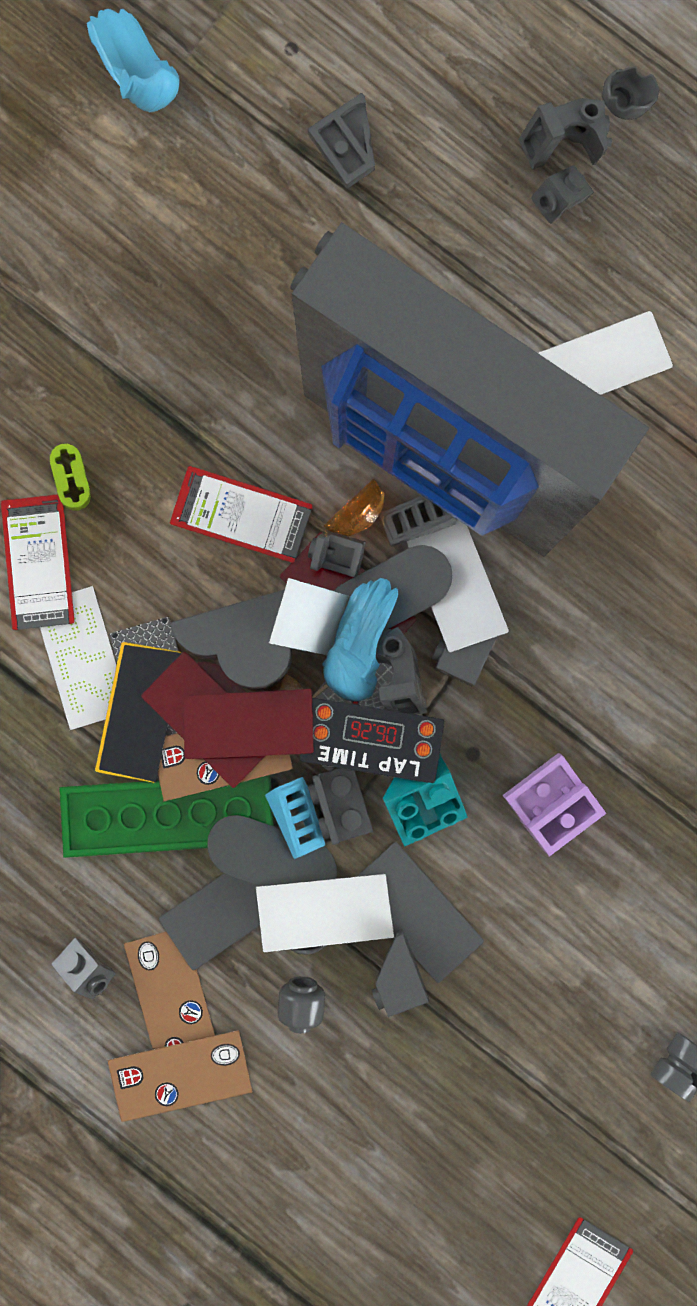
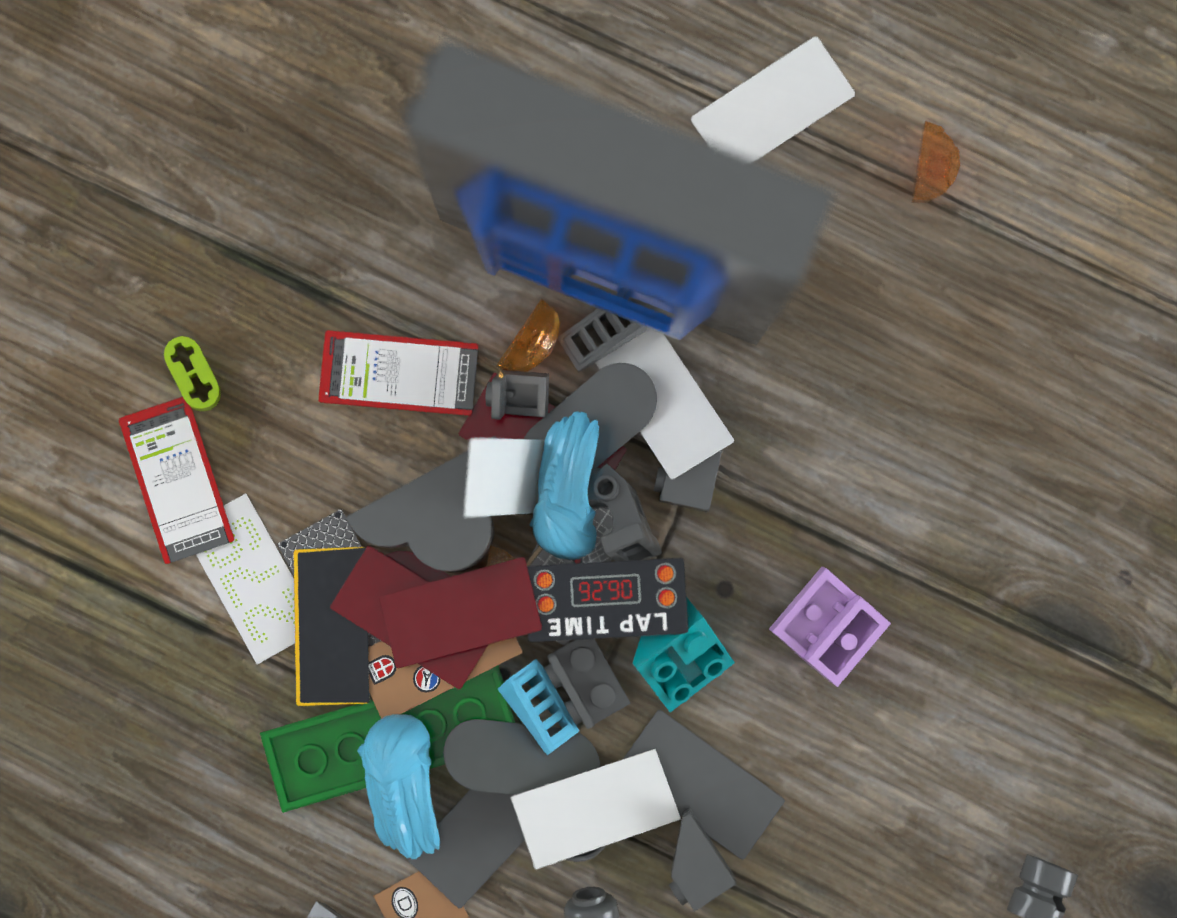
camera: 15 degrees left, 0 degrees up
none -> medium azure hair [357,714,440,859]

